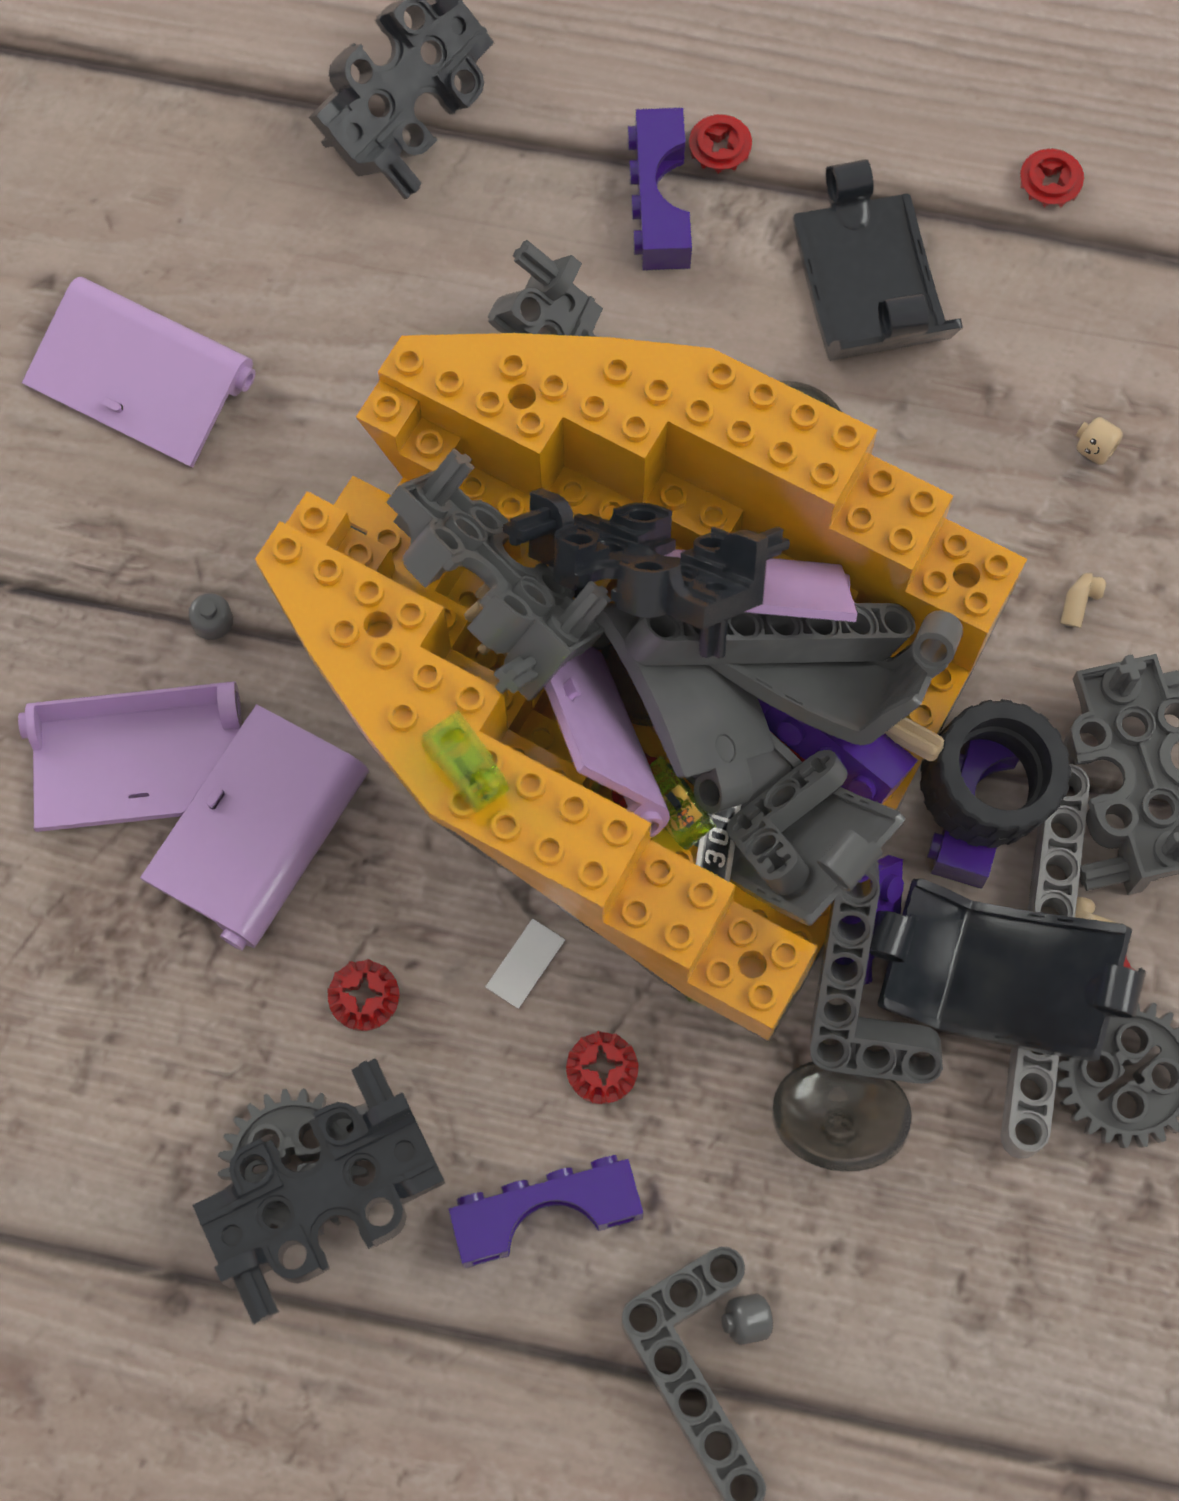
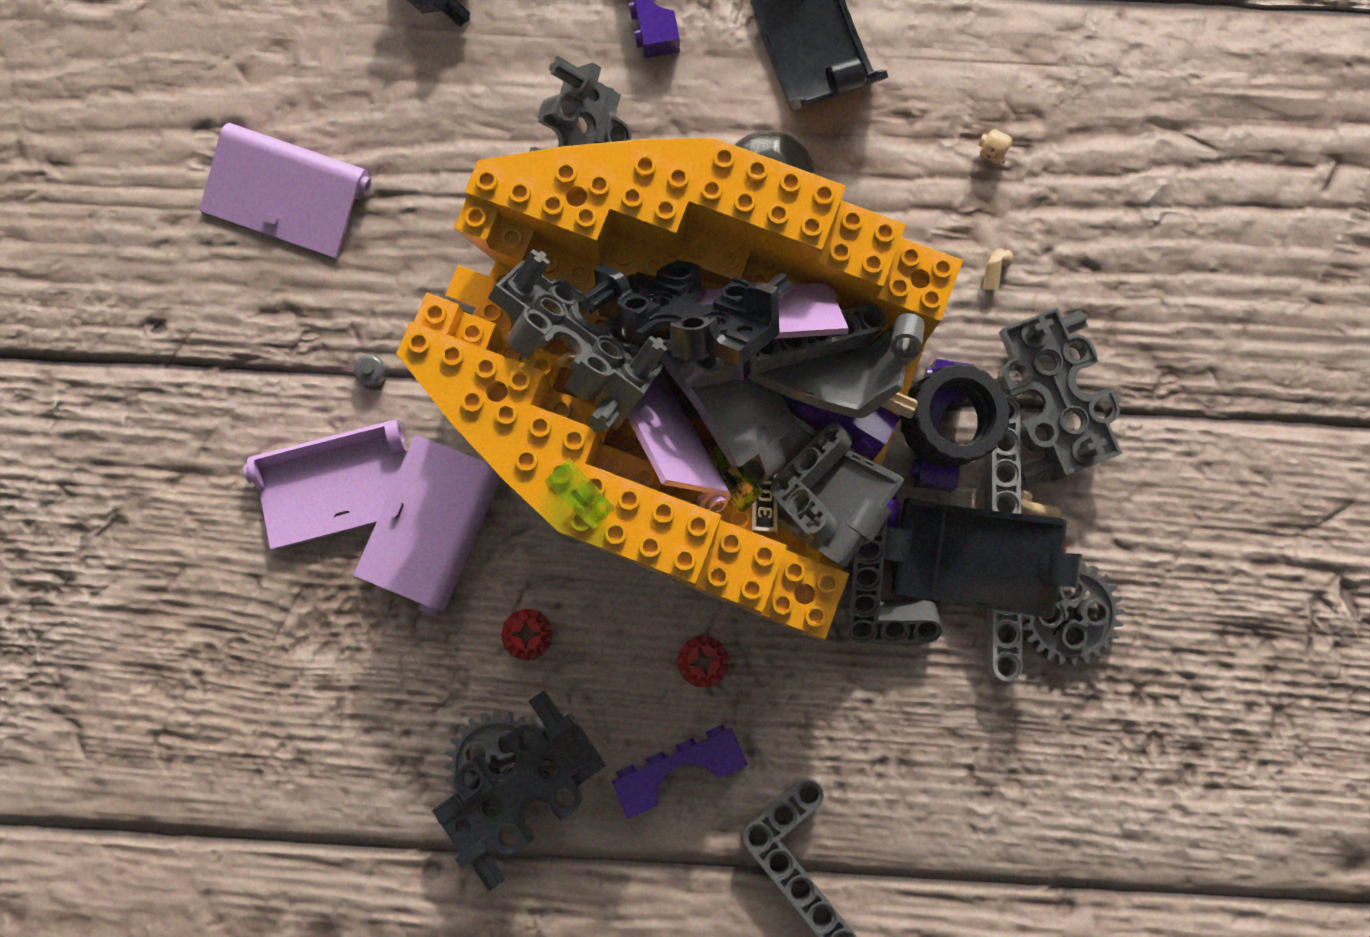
camera: 10 degrees left, 10 degrees up
white sticker [486,918,565,1009] -> none
dark grey piece [721,1294,773,1345] -> none
clear smoke dish [772,1061,912,1172] -> none

